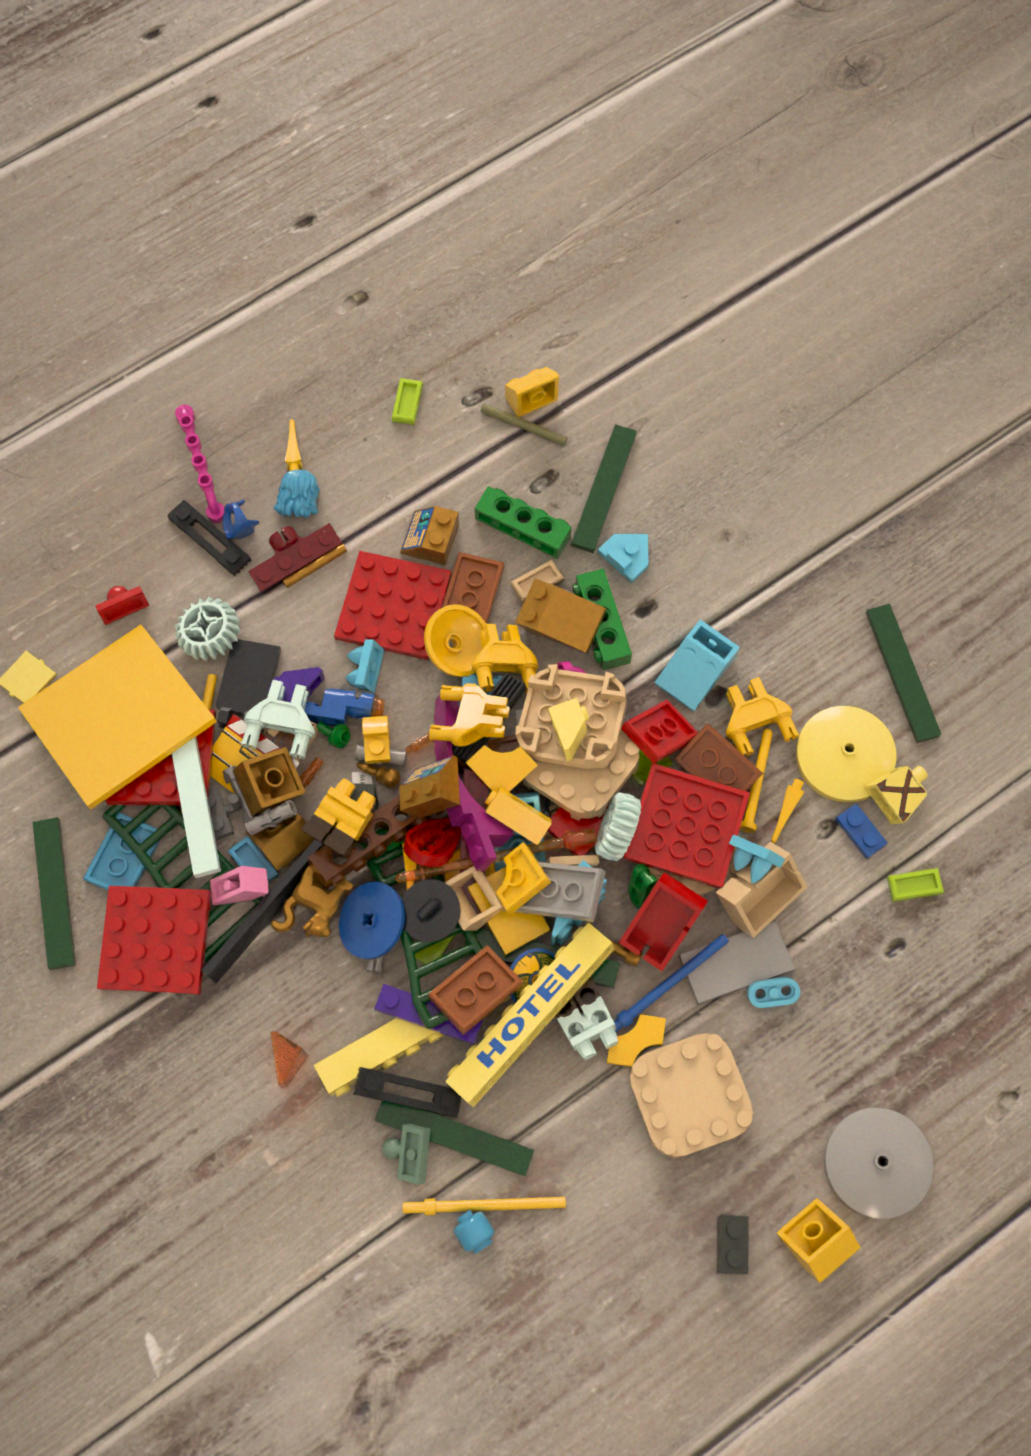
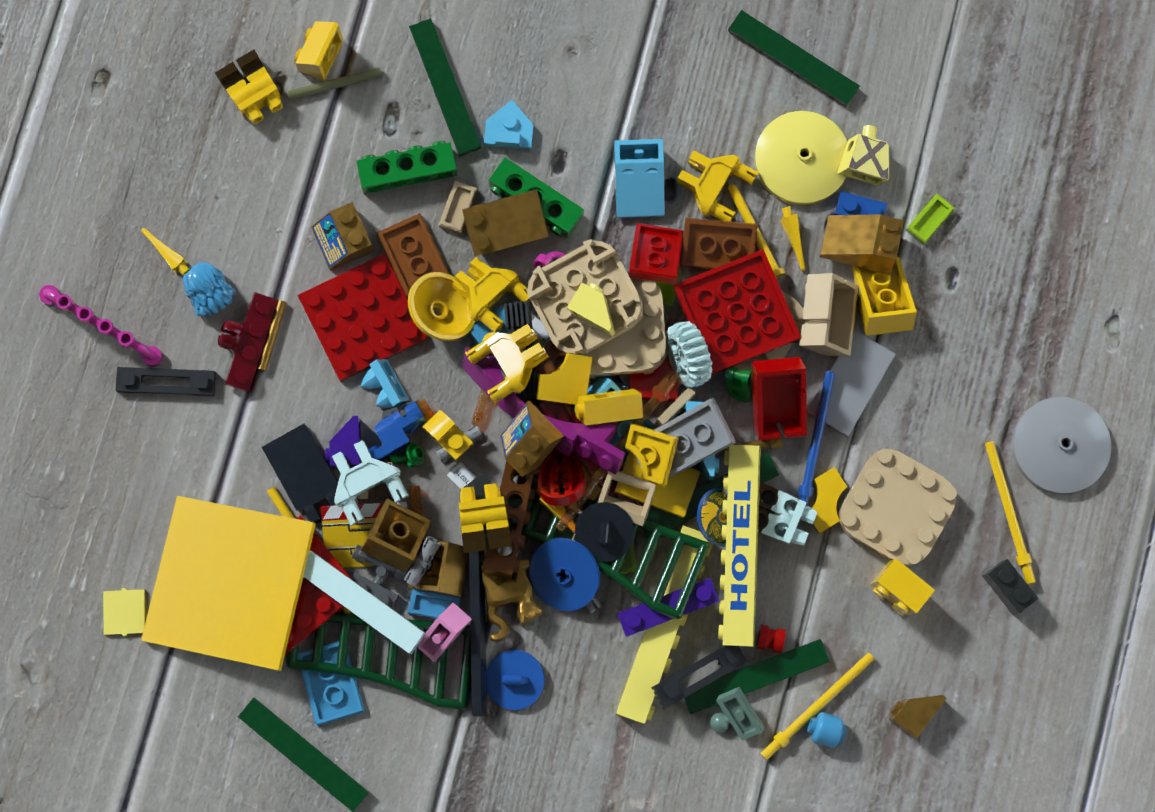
camera: 45 degrees left, 10 degrees up
red tile [95,586,149,625] -> none
red plate [97,886,211,995] -> none
light aqua gear [174,597,241,662] -> none
blue piece [223,500,259,539] -> none
clear orange slope [270,1031,309,1088] -> none
pearl gold bar [356,763,401,788] -> none
lime tile [392,378,423,425] -> none
dark orange tile [428,945,523,1035] -> none
medium azure tile [729,835,785,883] -> none
medium azure plate [747,977,800,1008] -> none
yellow slope [776,1198,861,1283] -> none
none -> yellow hips [215,49,283,125]
none -> blue shield [487,650,544,710]
none -> red wheel [756,624,786,654]
none -> pearl gold slope [819,214,904,275]
none -> yellow slope [852,257,917,336]
none -> yellow brick [870,558,935,616]
none -> pearl gold slope [889,695,947,738]
none -> yellow bar [985,441,1036,584]

